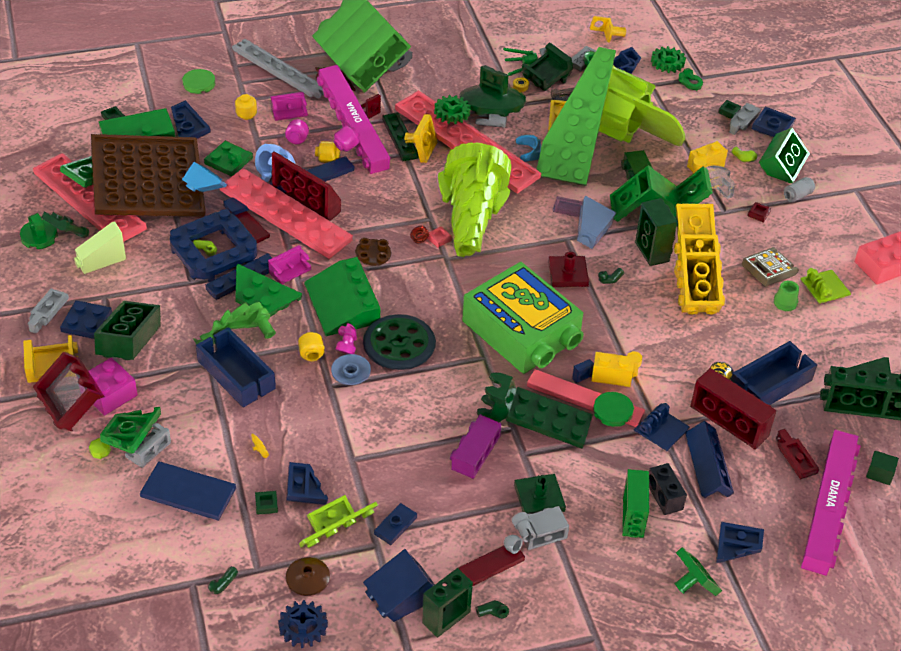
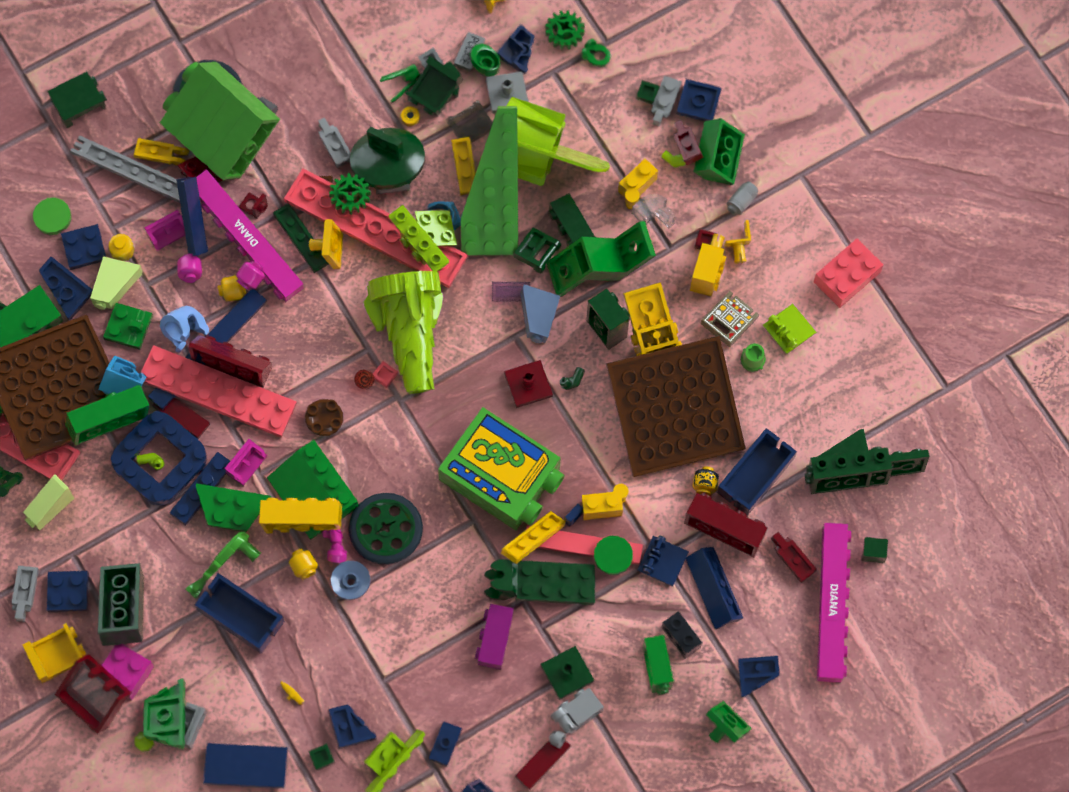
camera: 15 degrees left, 25 degrees up
none -> dark green panel [47,71,107,128]
none -> dark blue plate [61,224,106,270]
none -> green brick [65,385,149,446]
none -> yellowish green slope [90,257,143,310]
none -> yellow hinge [134,138,189,166]
none -> dark blue panel [176,177,208,256]
none -> yellow wedge [259,498,342,534]
none -> light grey hinge [318,117,351,168]
none -> lime bracket [389,205,449,272]
none -> lime hinge [415,210,457,246]
none -> yellow tile [501,511,566,564]
none -> dark green plate [513,227,562,273]
none -> reddish brown plate [606,336,746,477]
none -> hinge [674,120,703,166]
none -> yellow brick [690,234,726,297]
none -> yellow bracket [724,220,751,264]

